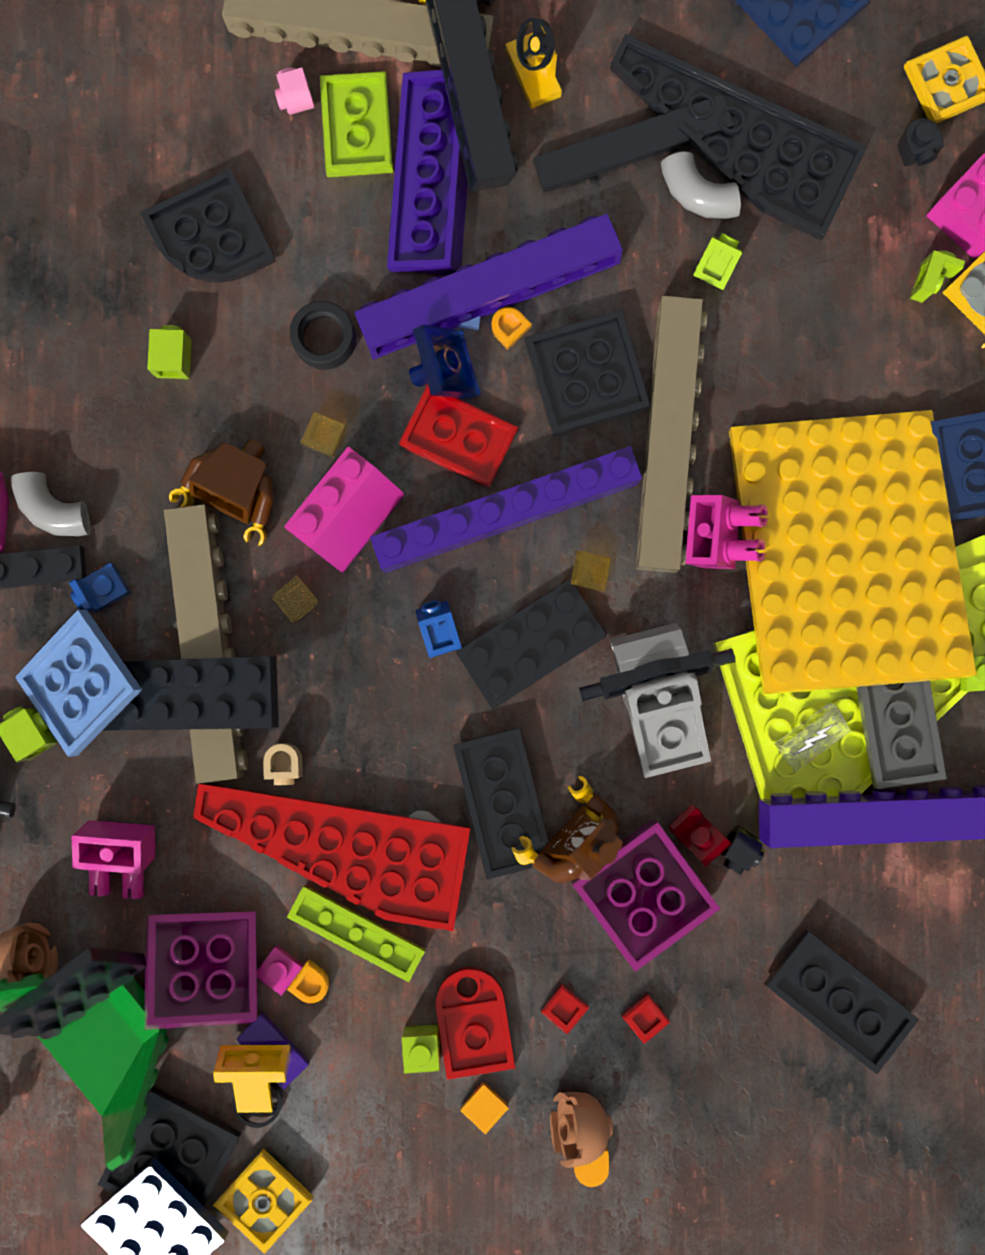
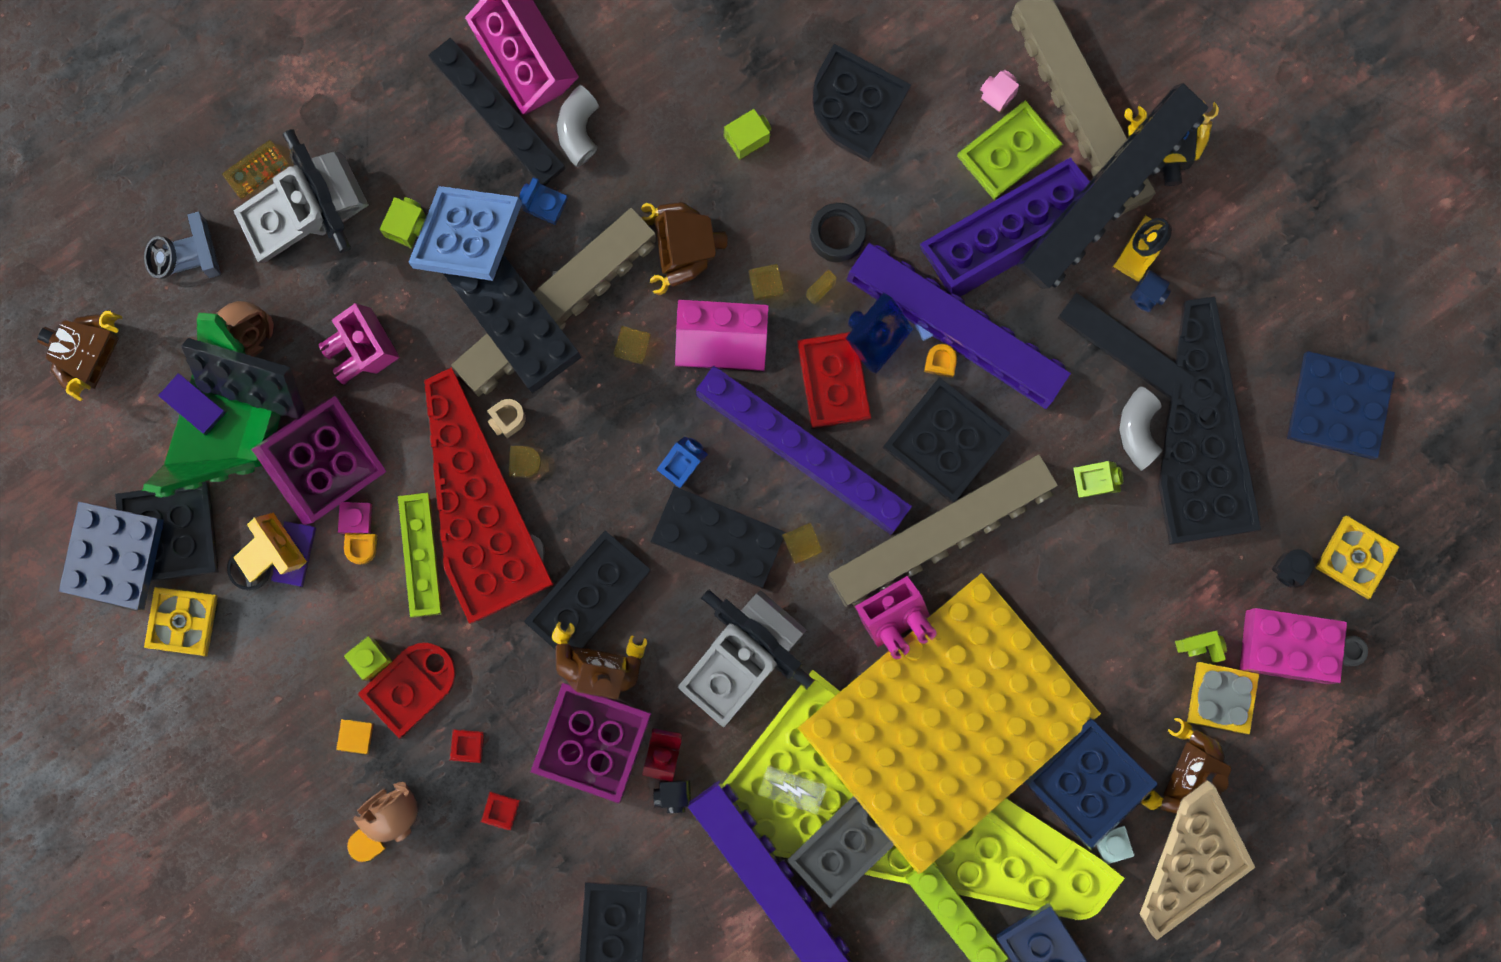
camera: 45 degrees right, 5 degrees down
none -> dark purple tile [158,373,226,435]
none -> clear yellow tile [509,446,541,478]
none -> clear yellow tile [806,269,837,305]
none -> dark blue plate [1130,269,1171,312]

